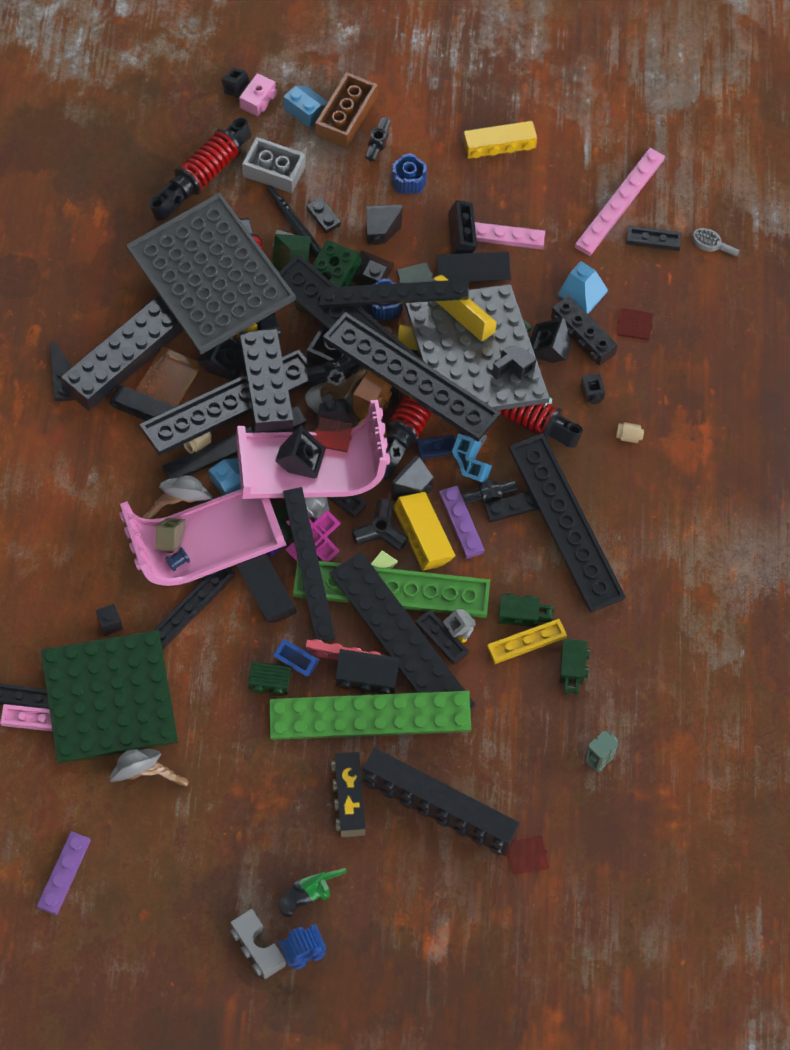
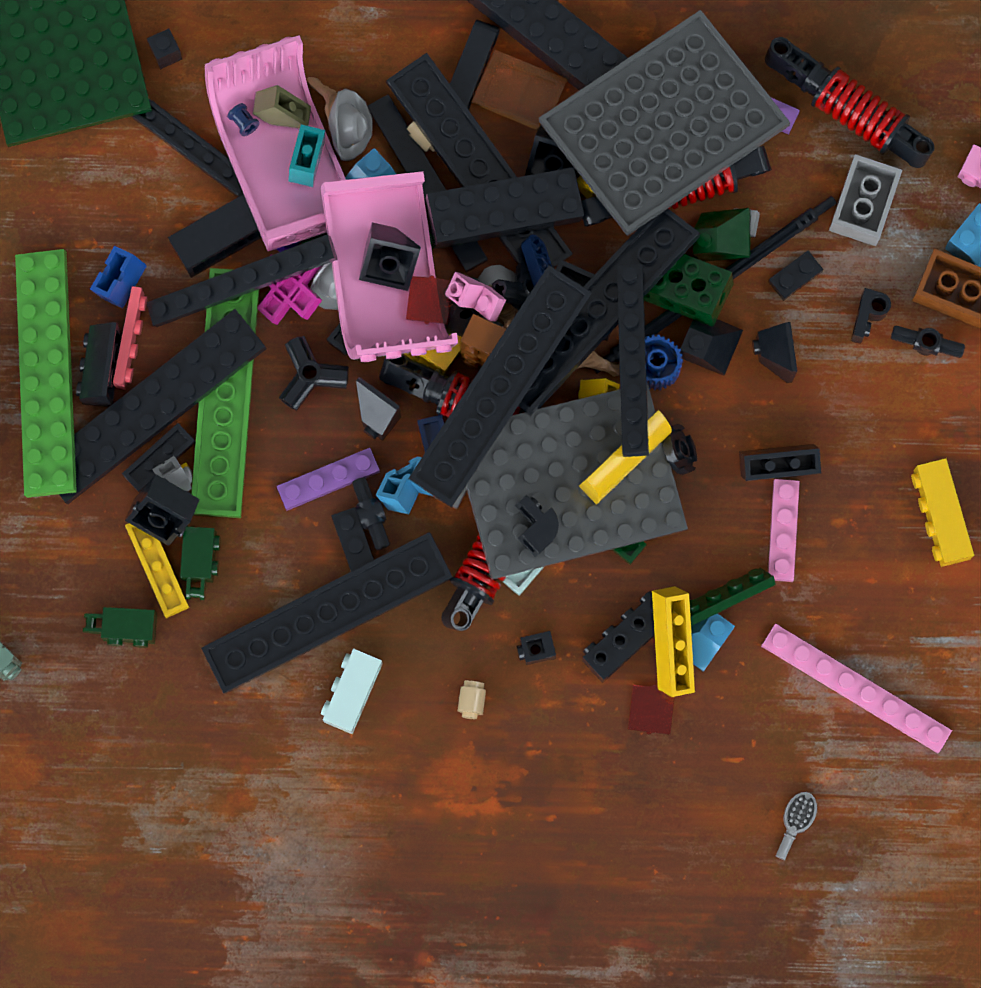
camera: 90 degrees right, 15 degrees up
dark green brick [248,661,291,696] -> none
yellowish green tile [371,551,398,569] -> none
blue brick [391,153,427,195] -> none
yellow brick [393,492,456,571] -> none
piece [397,262,433,283] -> none
black brick [436,252,511,282] -> none
black slope [530,318,571,363] -> none
black plate [626,226,682,251] -> none
none -> black brick [125,474,200,546]
none -> teal brick [288,124,325,187]
none -> light aqua brick [321,649,383,734]
none -> bright pink slope [445,272,506,322]
none -> dark blue beam [521,235,552,287]
none -> yellow brick [652,586,695,697]
none -> dark green plate [689,567,776,626]
none -> black plate [851,288,891,344]

